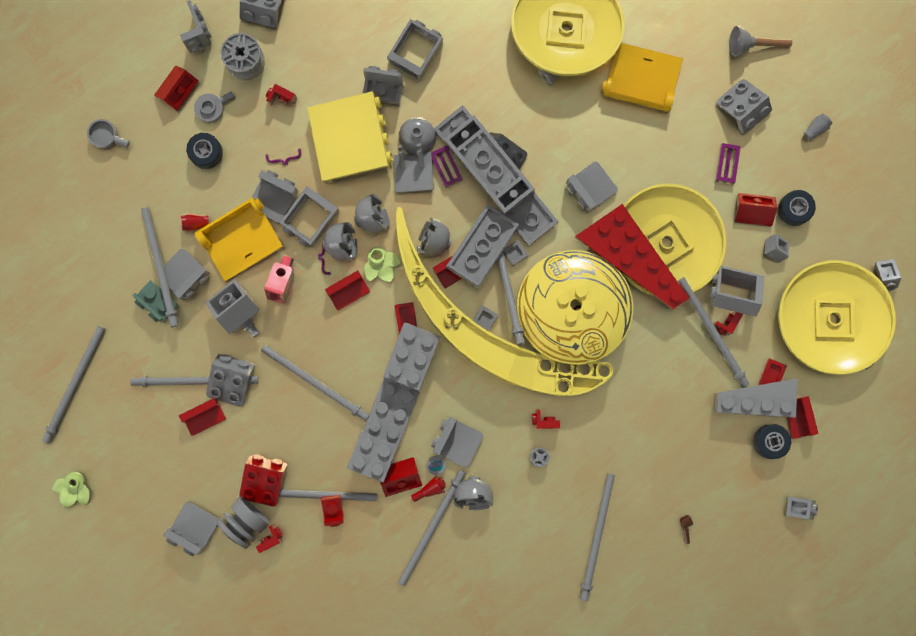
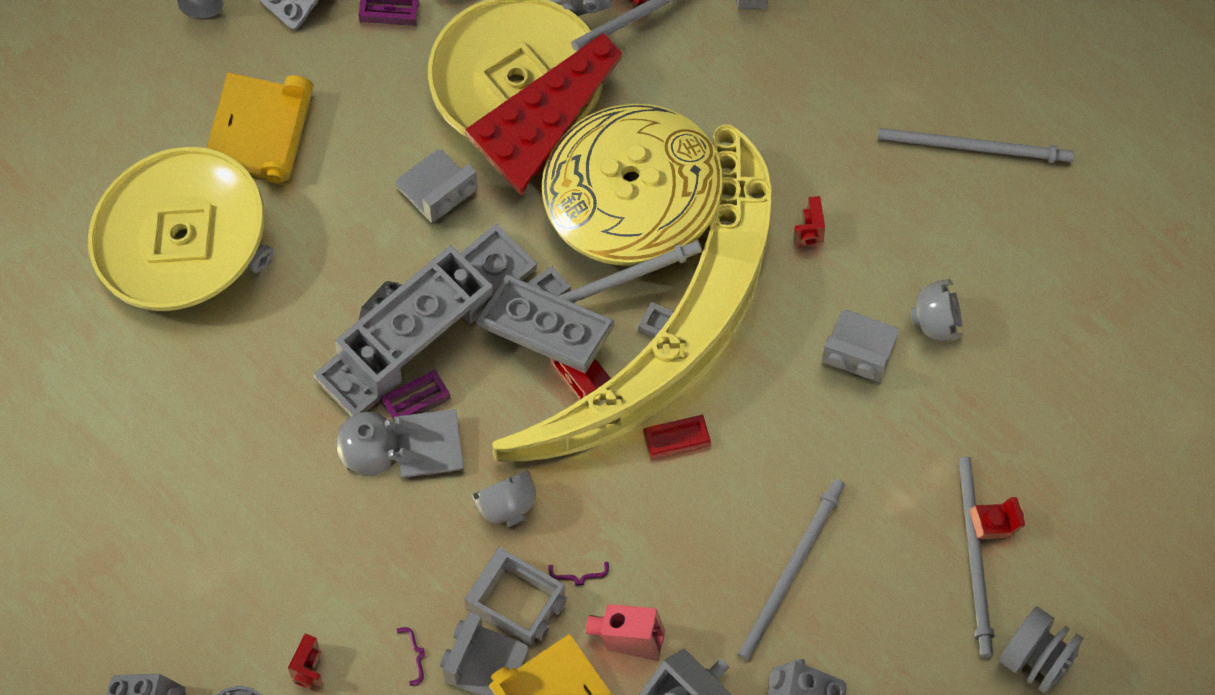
camera: 95 degrees left, 20 degrees down
red bracket [239,455,288,507] -> none
red bracket [256,524,283,553] -> none
light yellow panel [307,91,393,184] -> none
light grey cylinder [323,222,357,261] -> none
red panel [325,270,370,310] -> none
light grey bracket [347,322,441,482] -> none
light grey bracket [363,66,403,105] -> none
yellowish green plate [364,247,401,282] -> none
red panel [380,457,422,497] -> none
light grey window [387,19,443,81] -> none
light grey bar [398,470,466,586] -> none
red cone [411,476,446,502] -> none
light grey cylinder [417,218,452,257] -> none
light grey tile [427,456,446,475] -> none
light grey wheel [530,448,550,467] -> none
reddish brown hand [680,515,693,544] -> none

